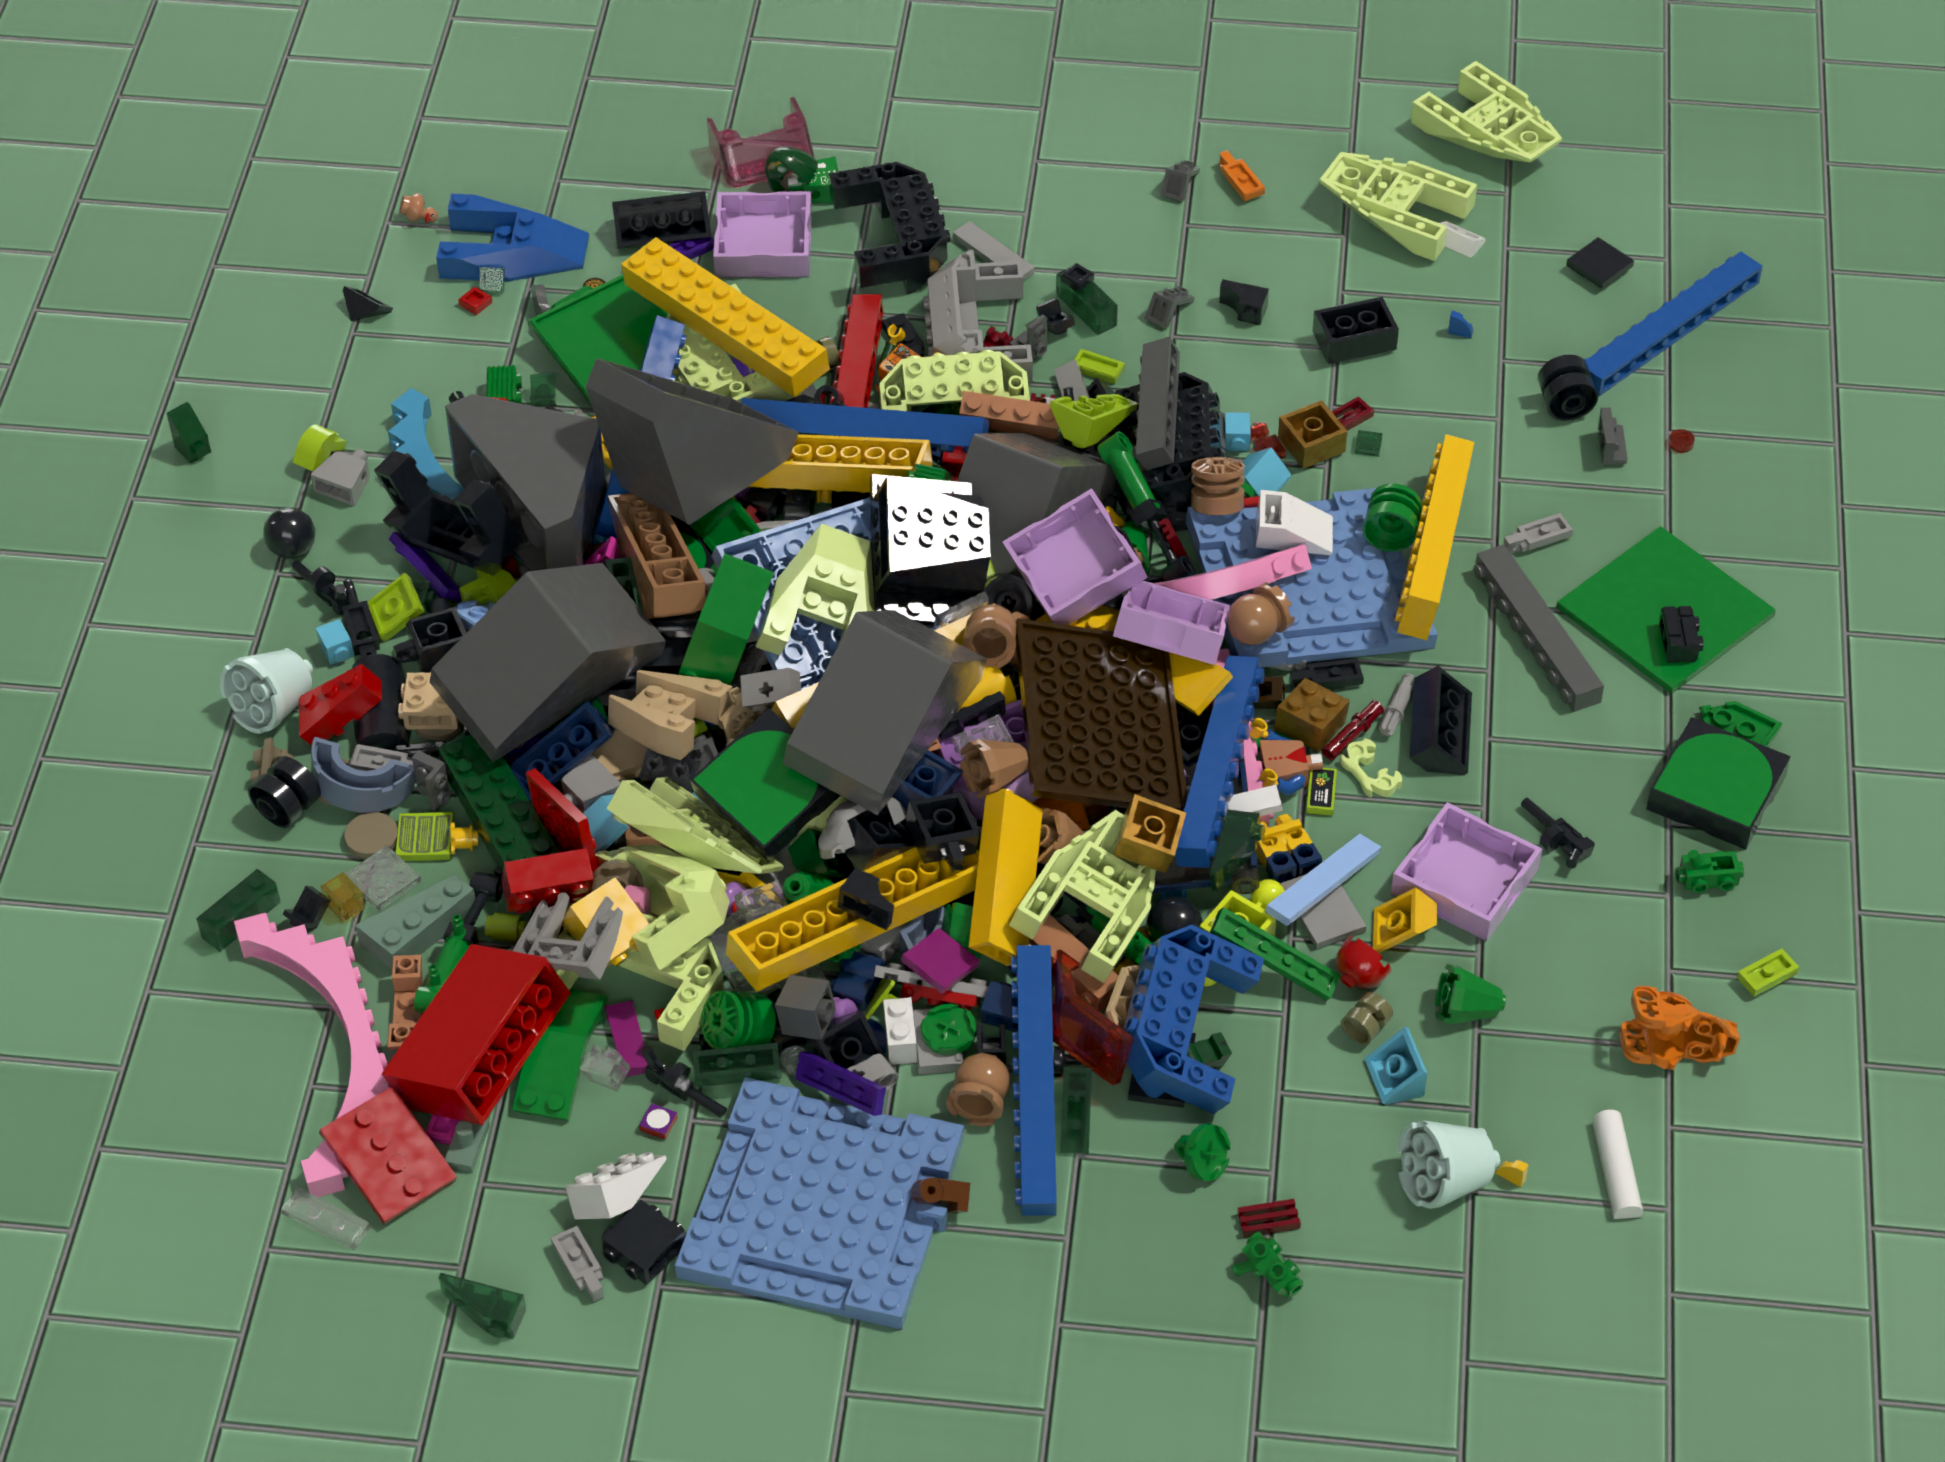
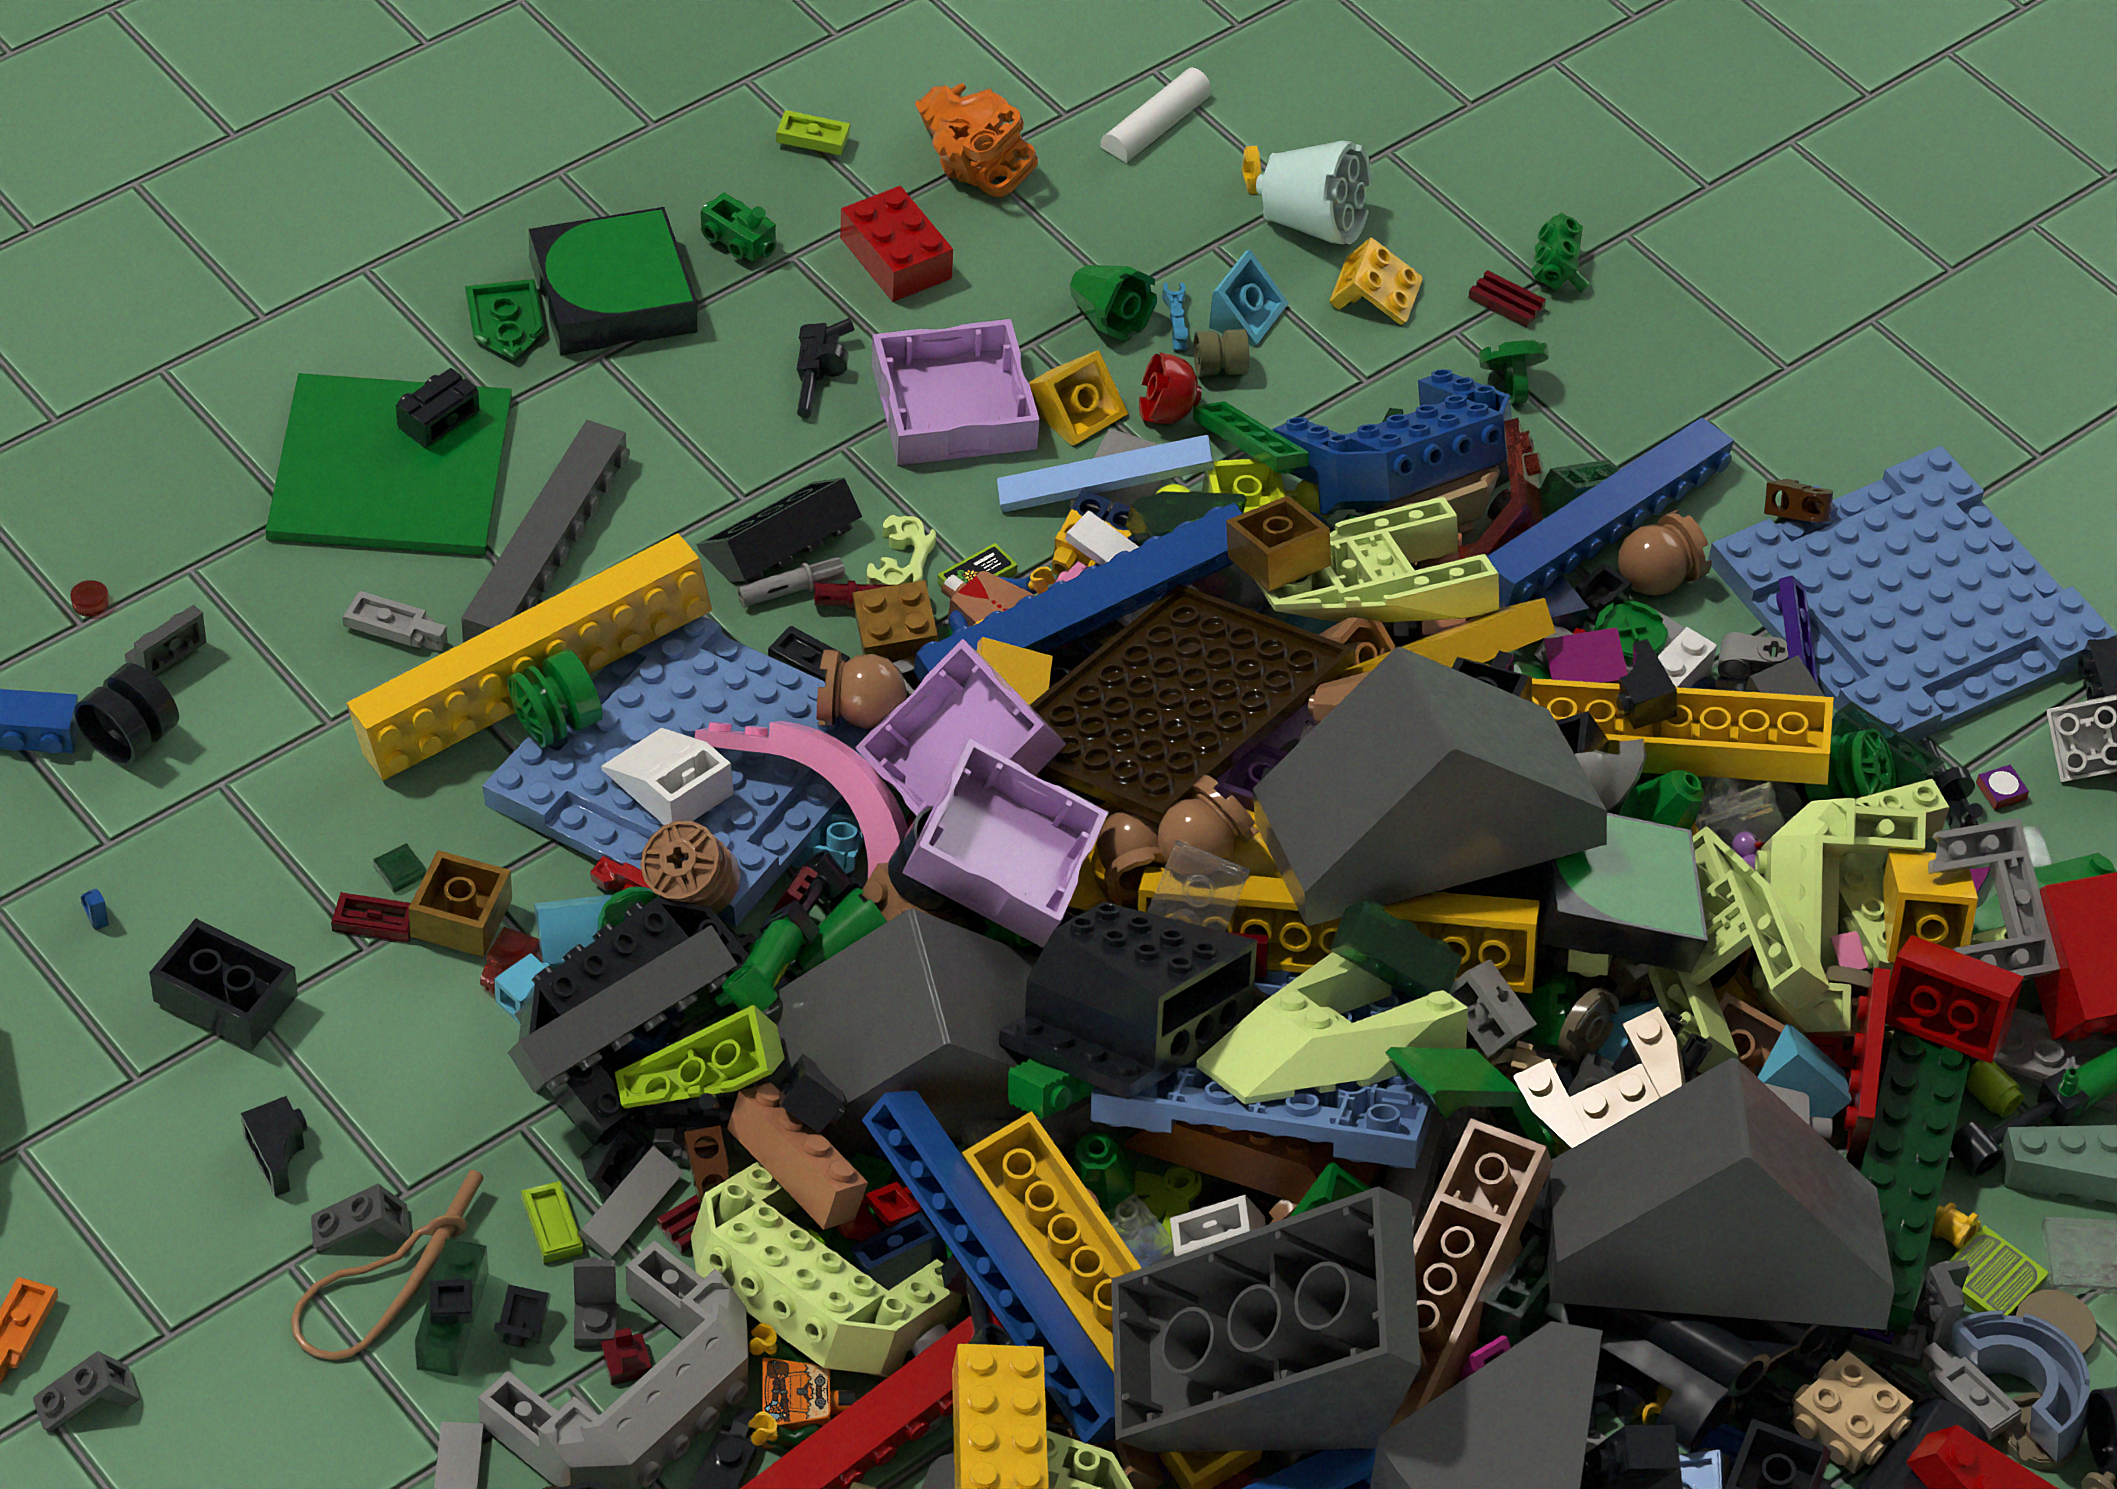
camera: 140 degrees left, 0 degrees up
none -> medium nougat piece [291,1170,484,1360]
none -> black arch [778,1054,845,1134]
none -> red brick [840,185,954,302]
none -> dark azure piece [1162,283,1188,351]
none -> yellow bracket [1329,237,1423,325]
none -> clear green brick [1330,900,1463,1000]

